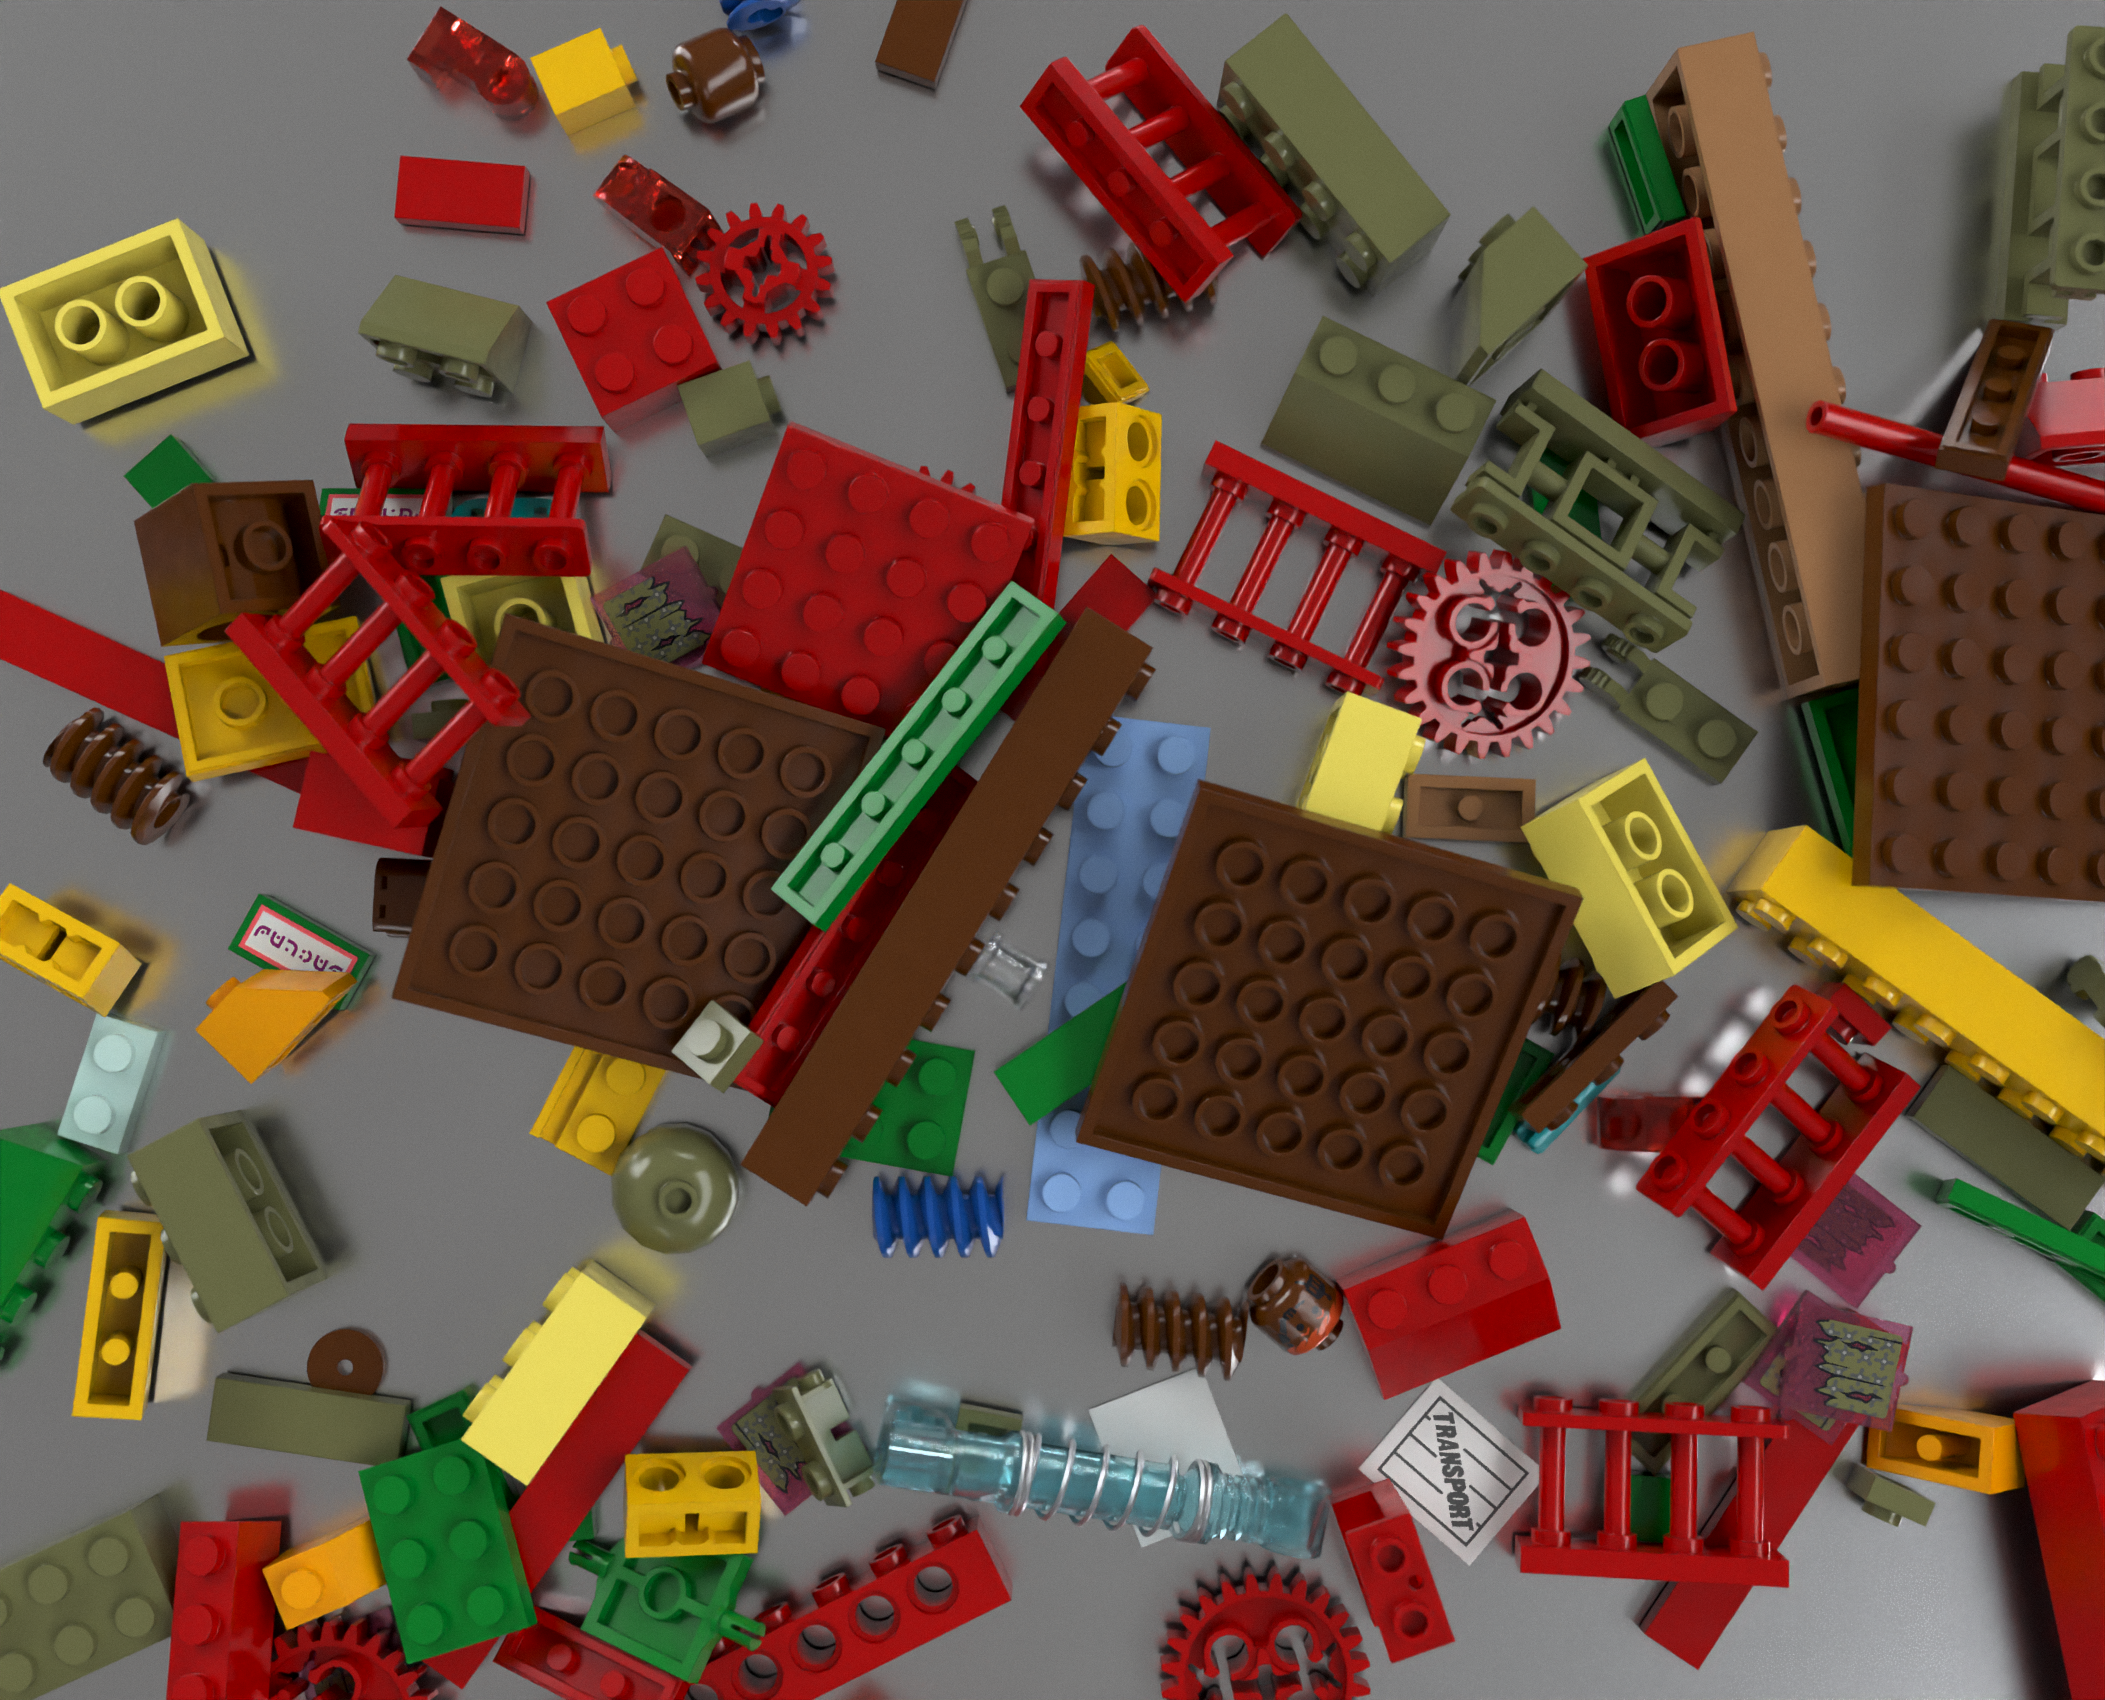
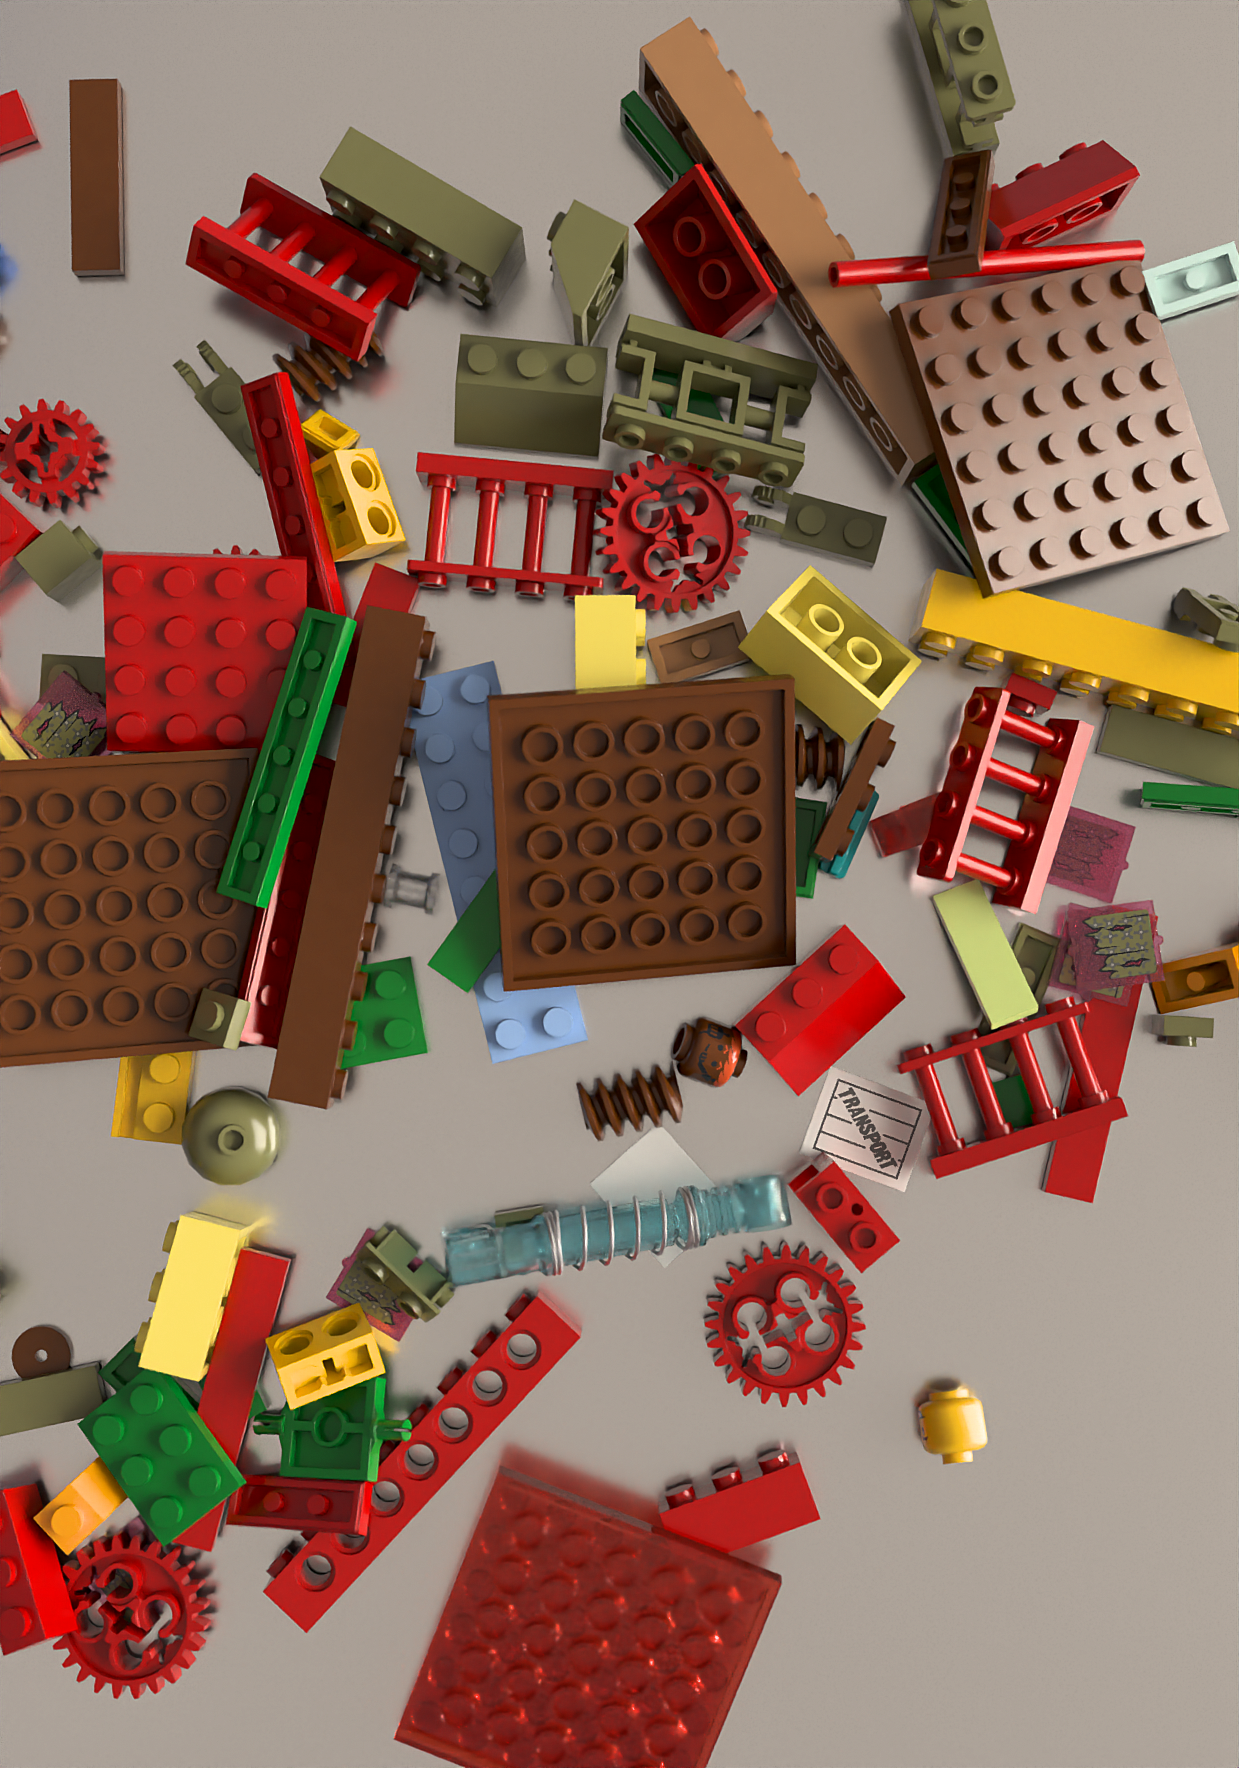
camera: 25 degrees left, 0 degrees up
blue piece [872,1176,1004,1258] -> none
none -> yellowish green tile [933,879,1038,1030]

